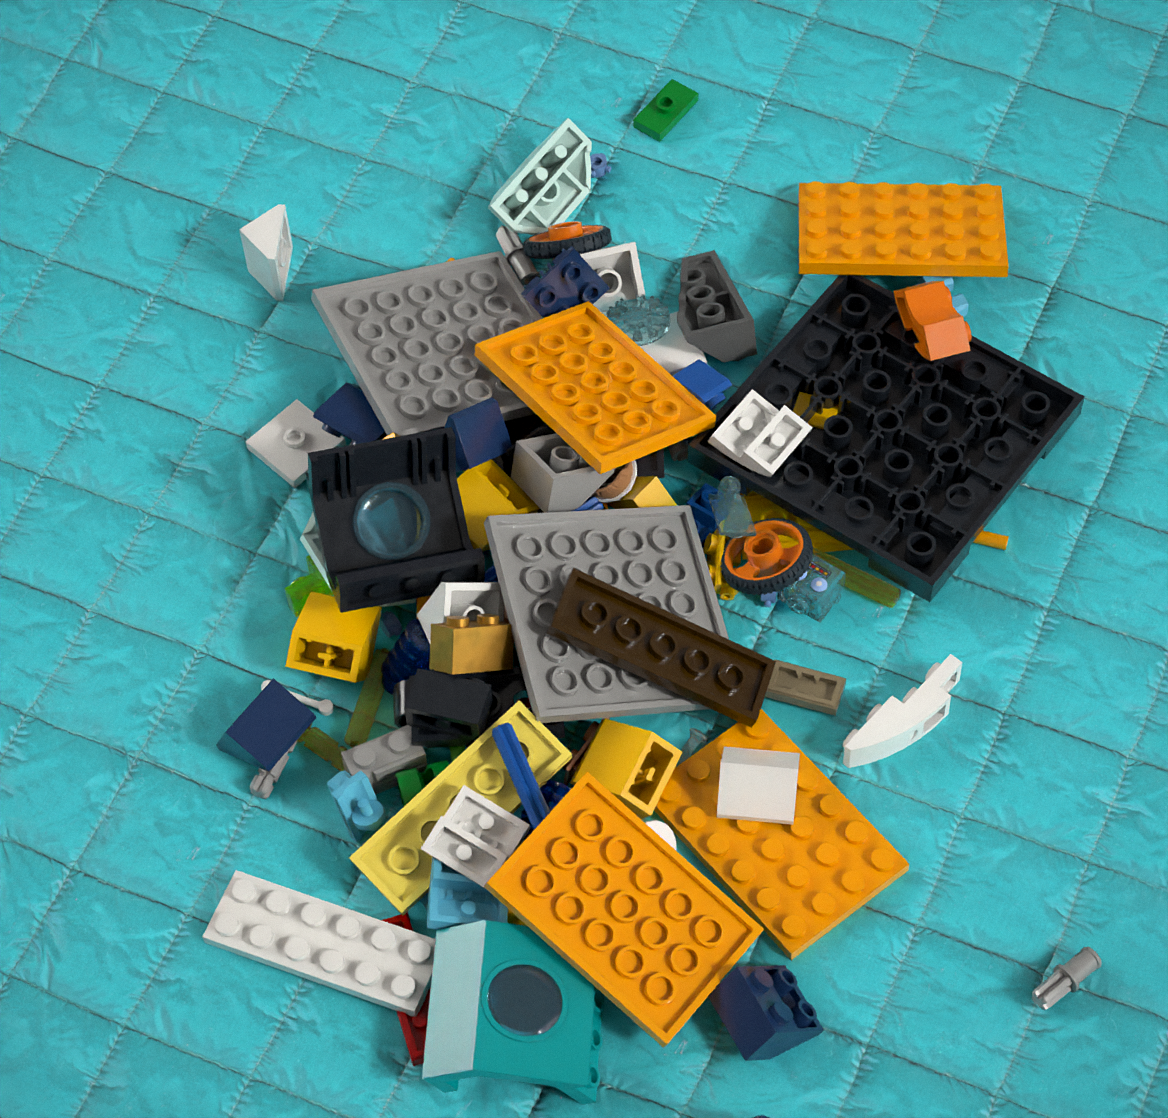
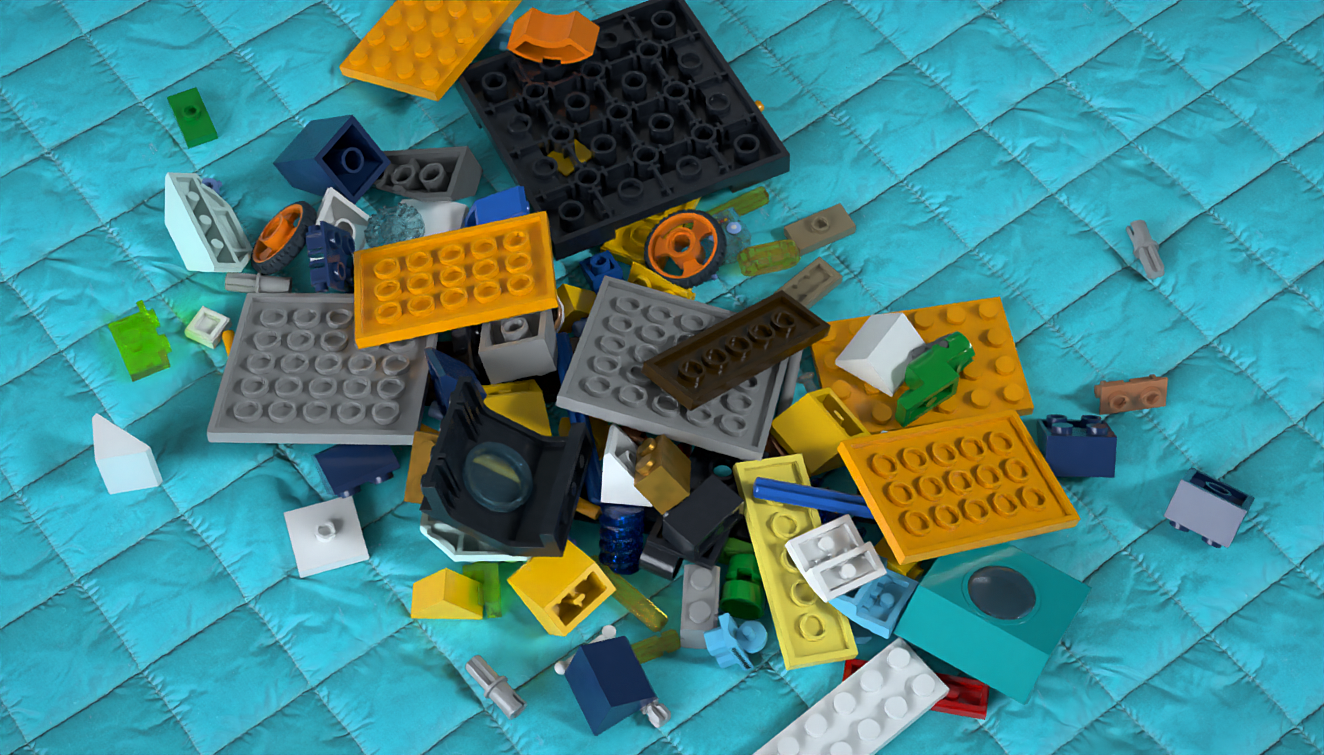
camera: 65 degrees left, 0 degrees up
white slope [708,389,813,477] -> none
clear light blue hinge [708,476,757,538] -> none
white slope [843,654,962,768] -> none
none -> clear neon green bracket [107,300,172,382]
none -> white tile [184,306,232,349]
none -> dark blue slope [273,115,391,205]
none -> yellow slope [411,568,485,620]
none -> light grey axle [465,655,527,720]
none -> clear yellow beam [737,239,801,276]
none -> light grey bar [776,350,803,417]
none -> dark tan plate [784,203,856,257]
none -> green plate [895,331,975,428]
none -> nougat hinge [1094,374,1168,415]

